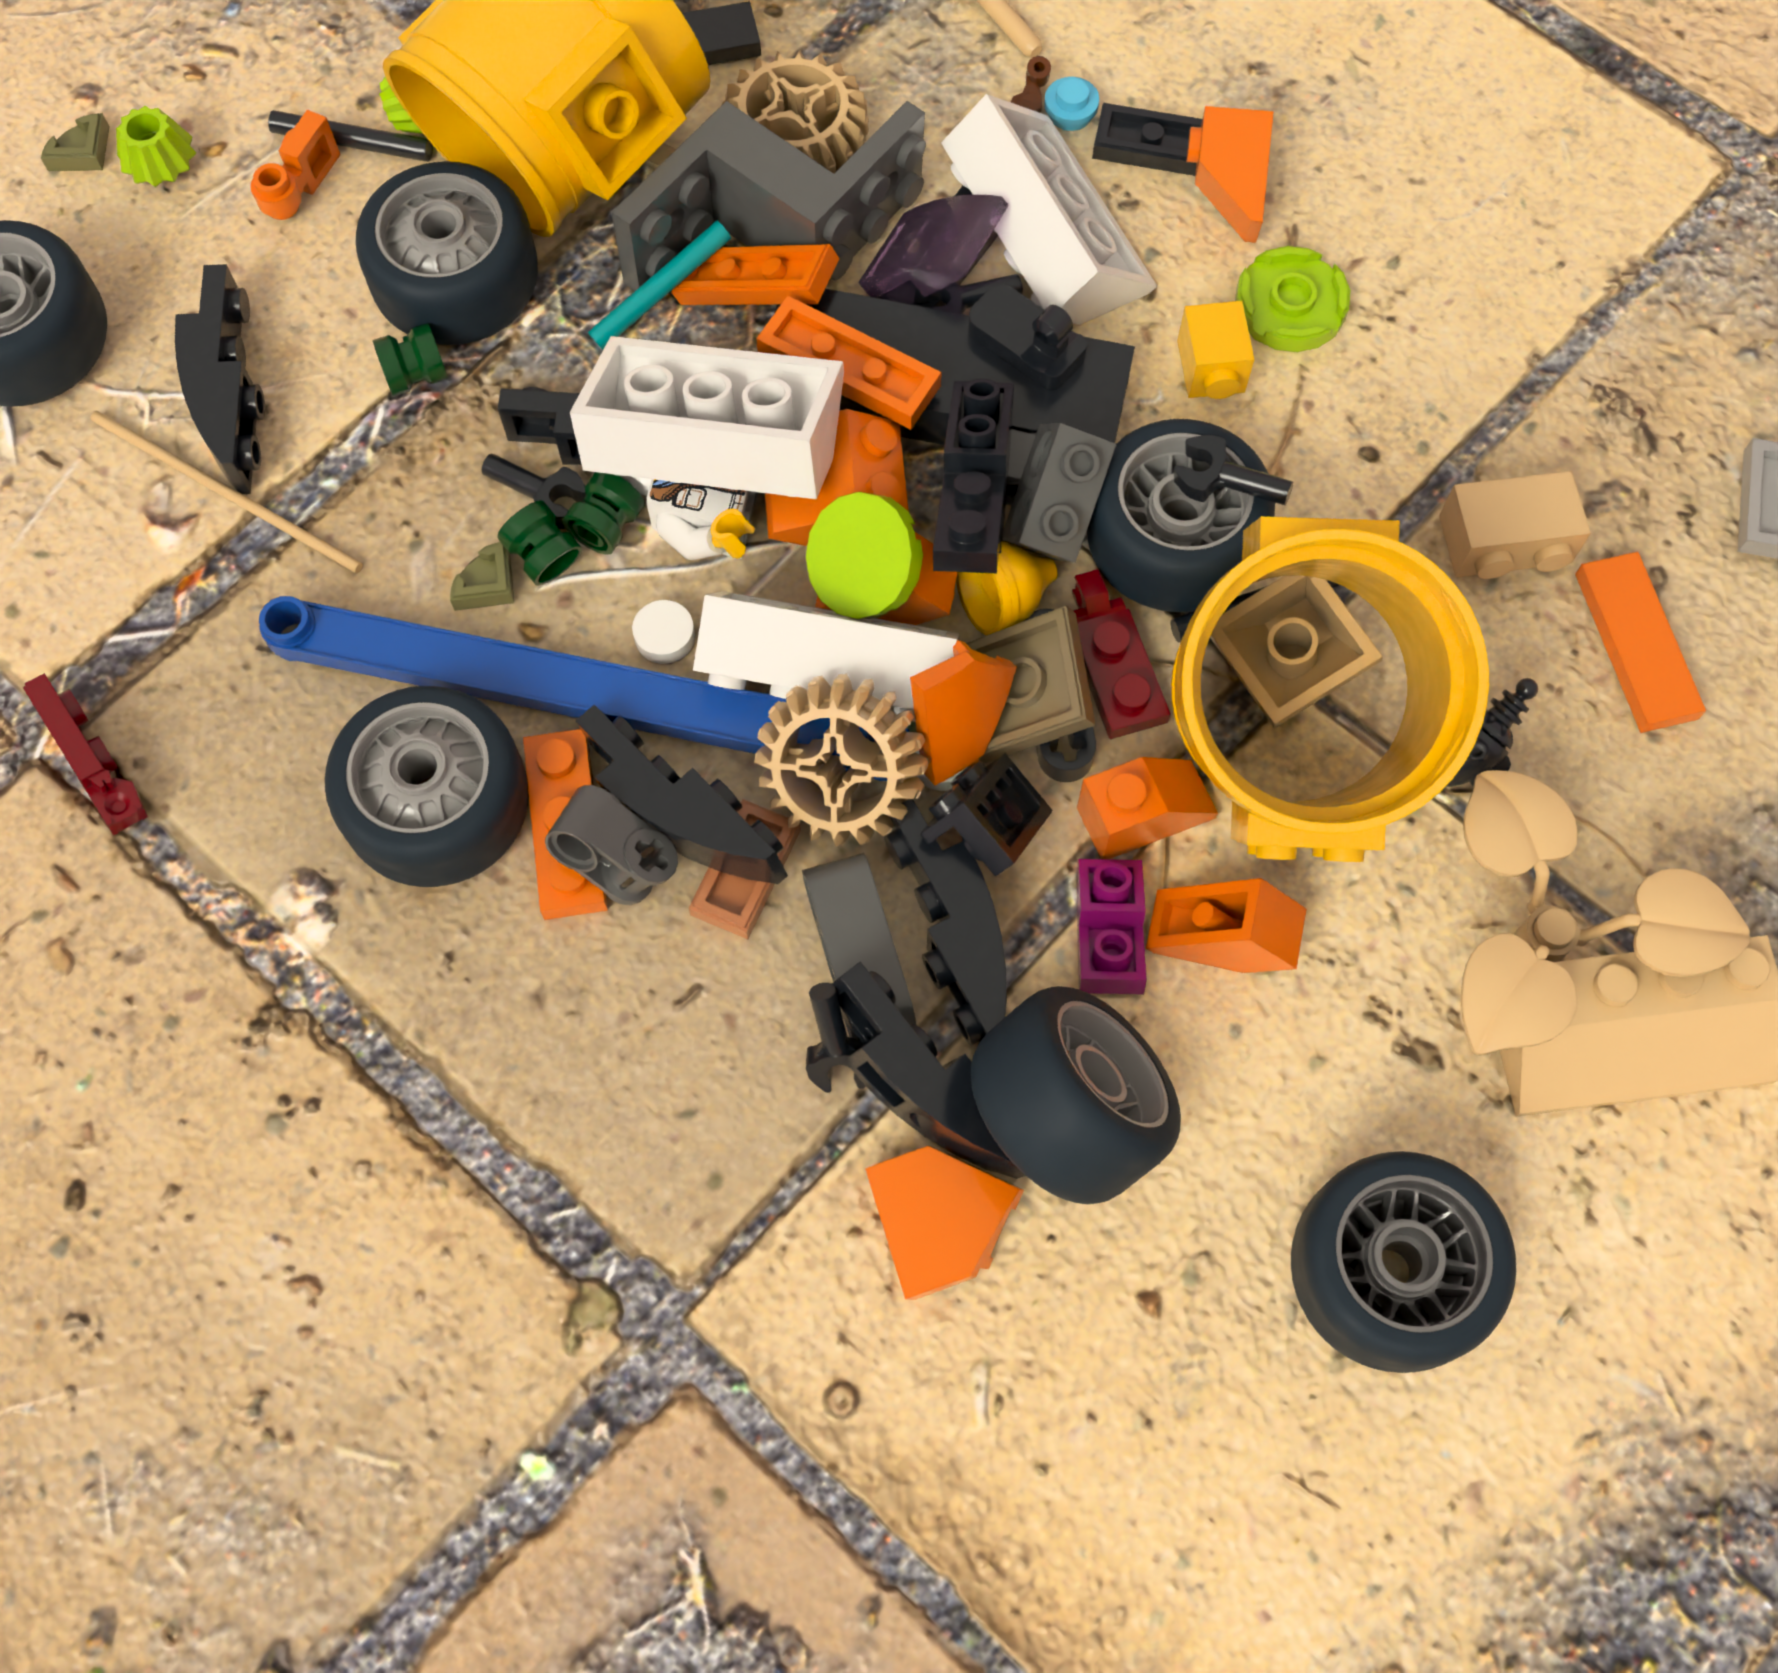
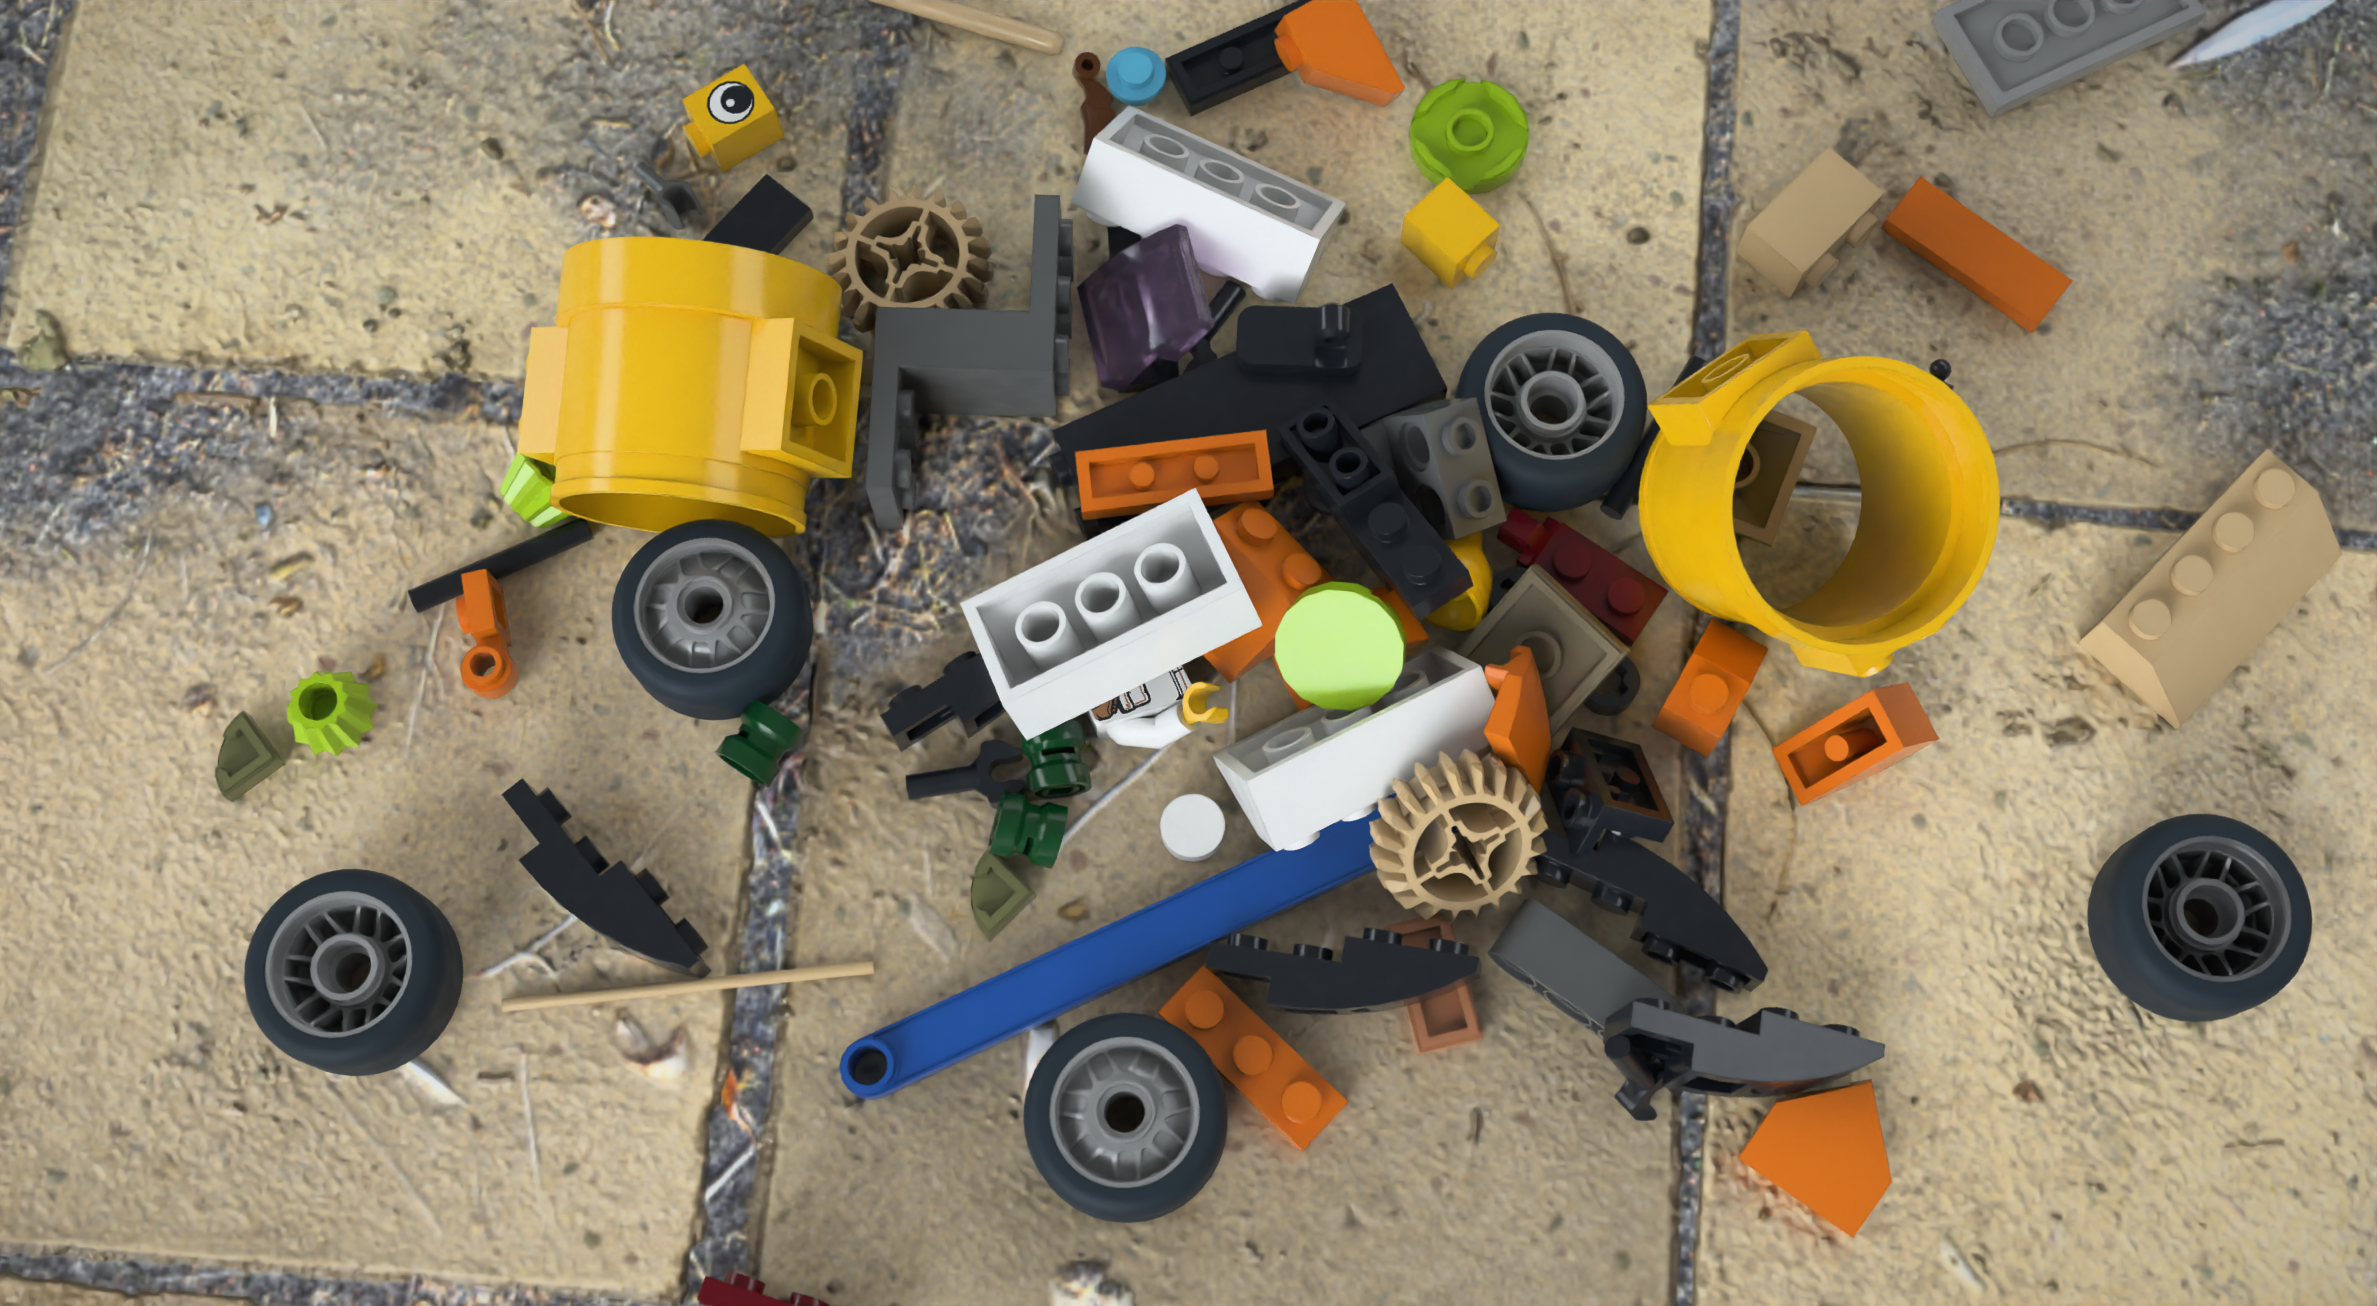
camera: 35 degrees left, 5 degrees up
dark grey piece [545,785,678,905] -> none
teal bar [587,220,732,350] -> none
orange tile [671,244,840,305] -> none
black wheel [971,986,1181,1204] -> none
magenta slope [1077,859,1147,995] -> none
black bar [1174,434,1294,506] -> none
tan plant [1461,770,1751,1056] -> none

